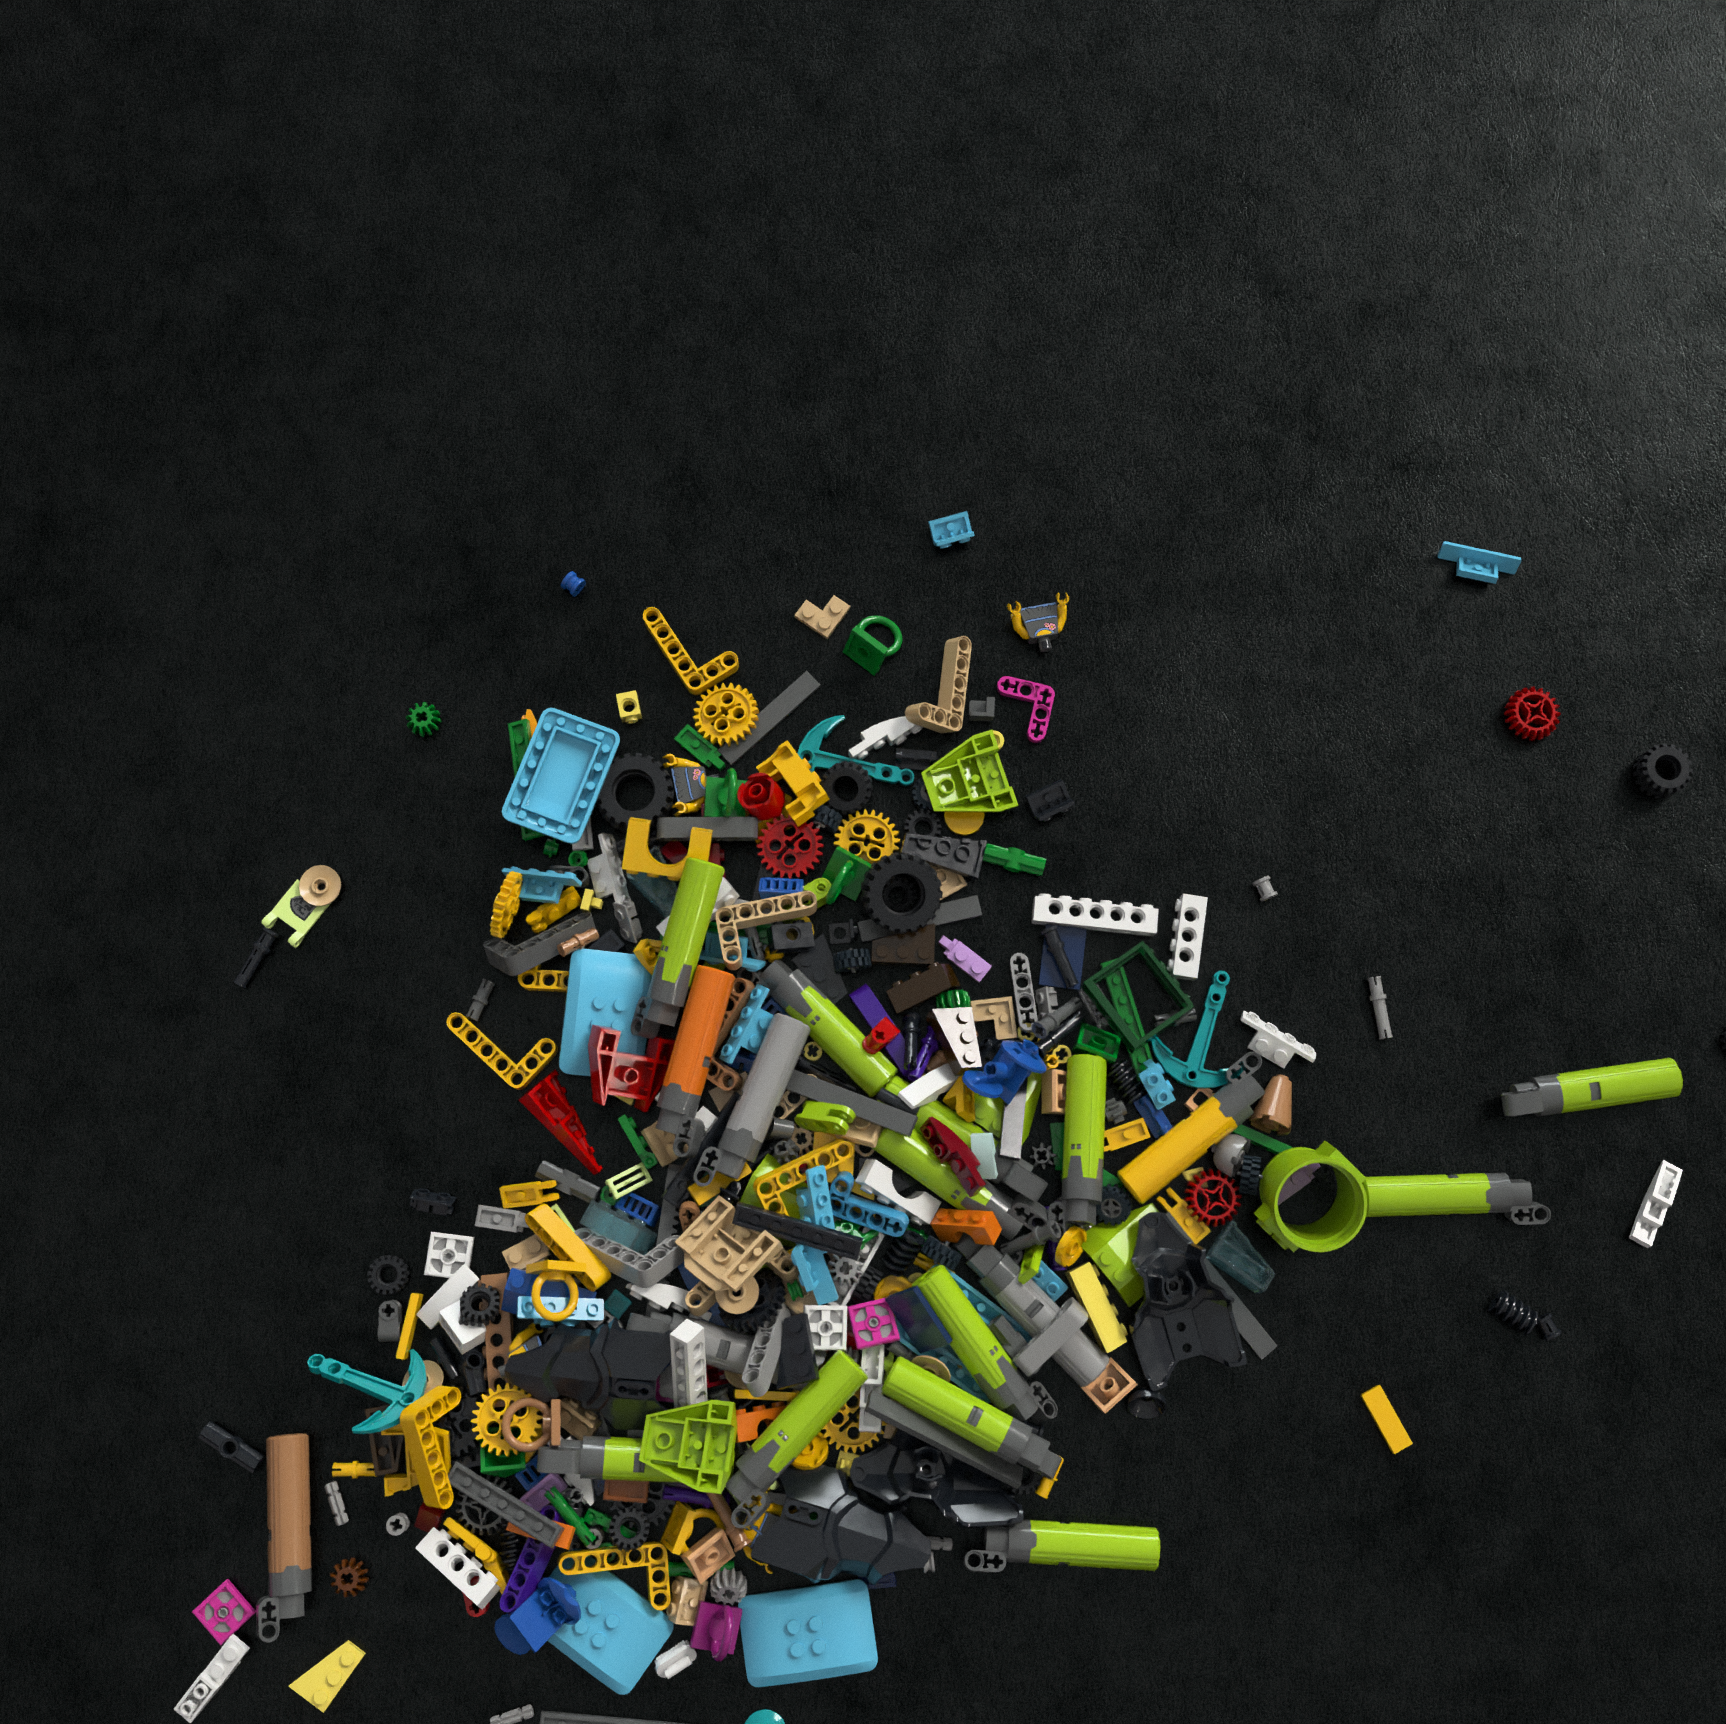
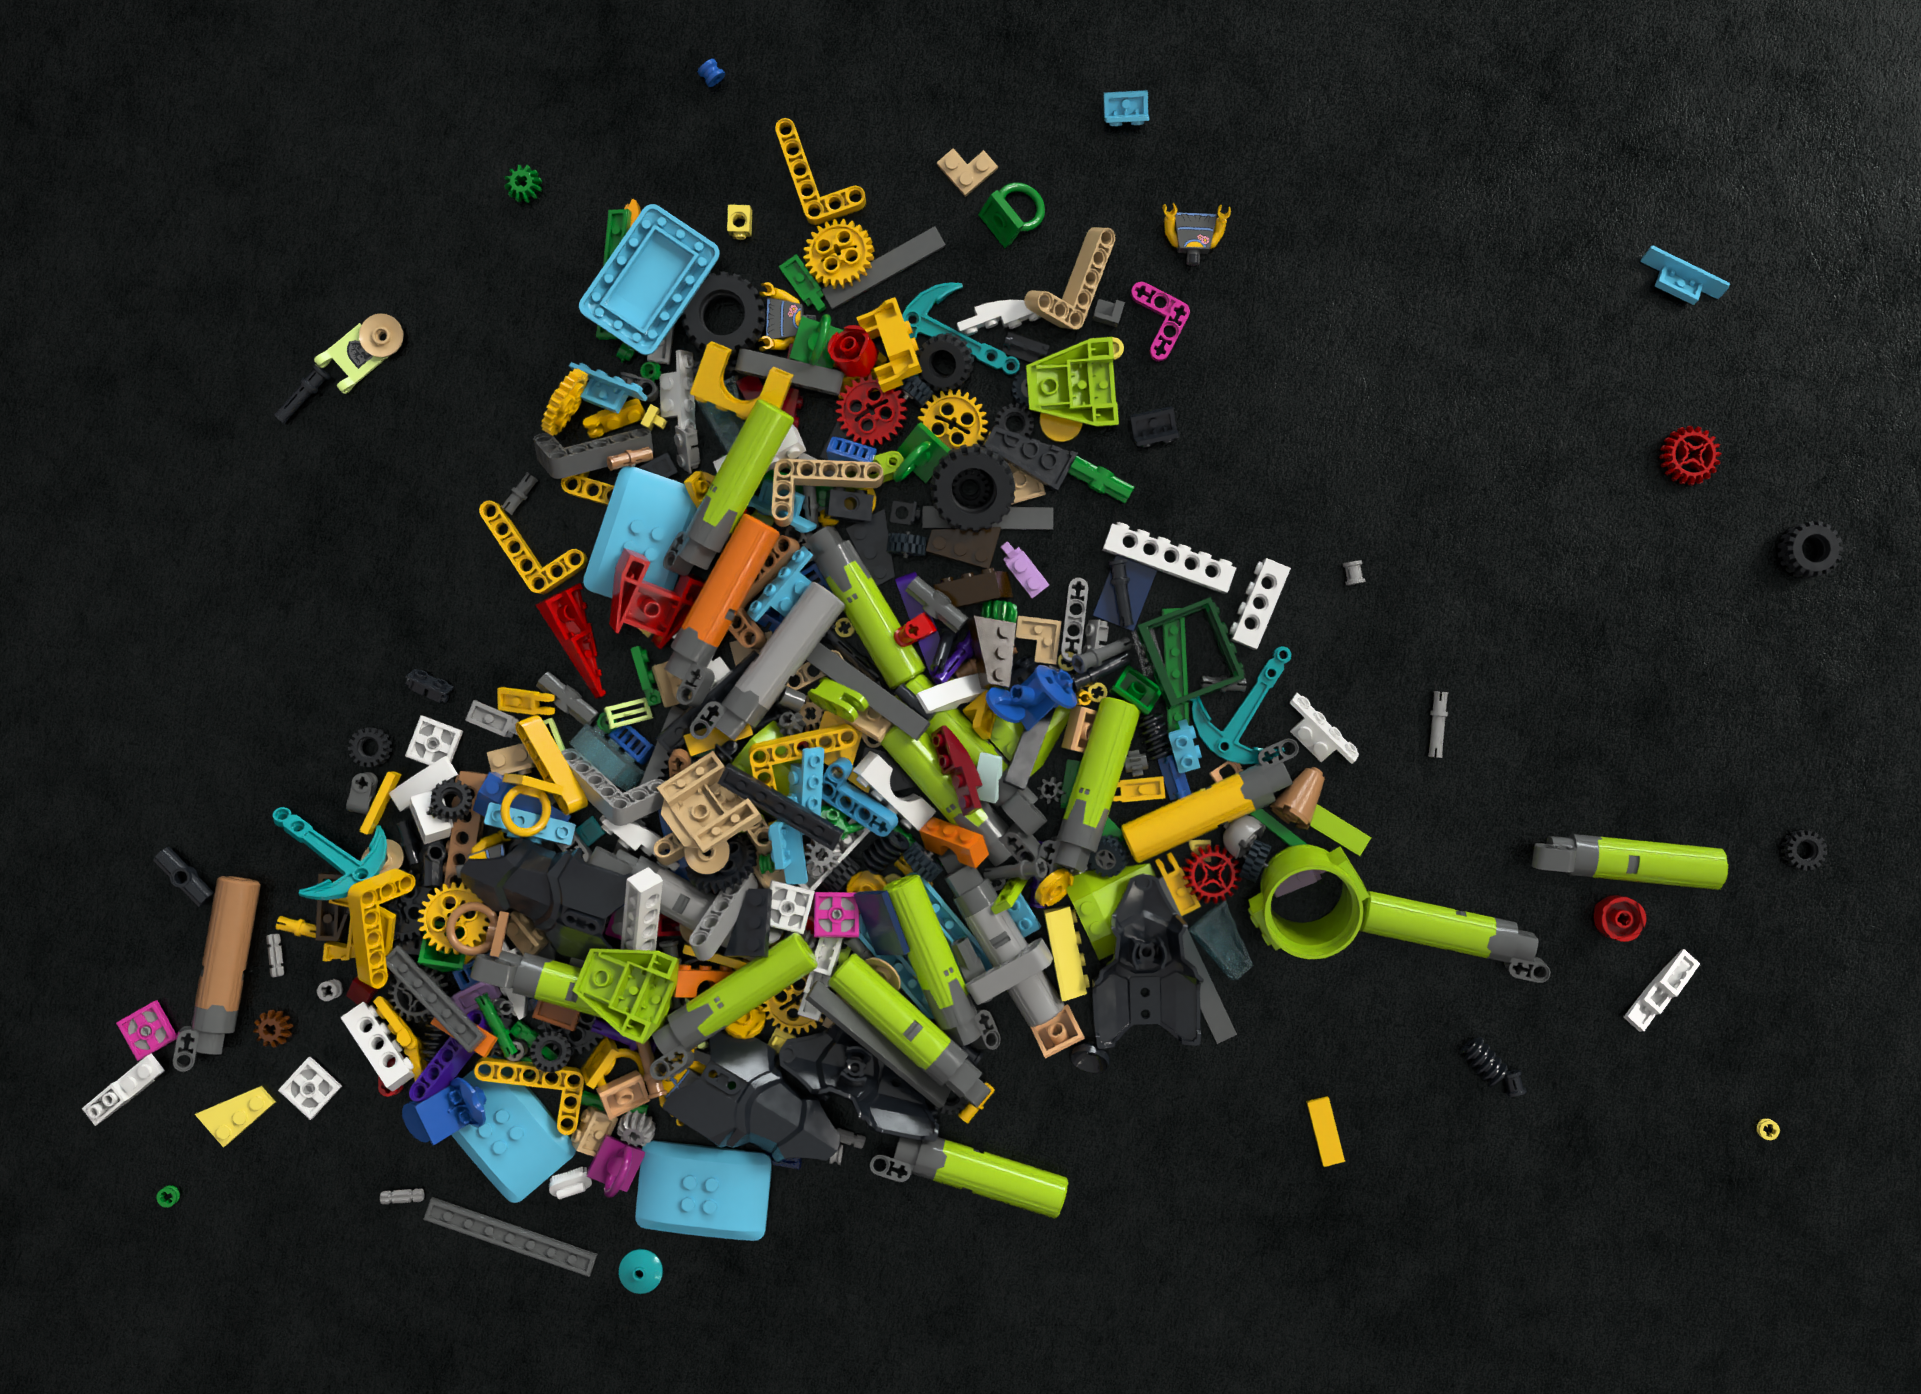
camera: 25 degrees right, 10 degrees up
none -> white piece [278,1057,342,1120]
none -> dark grey piece [905,576,968,633]
none -> lime tile [1310,804,1371,856]
none -> red brick [1594,895,1646,942]

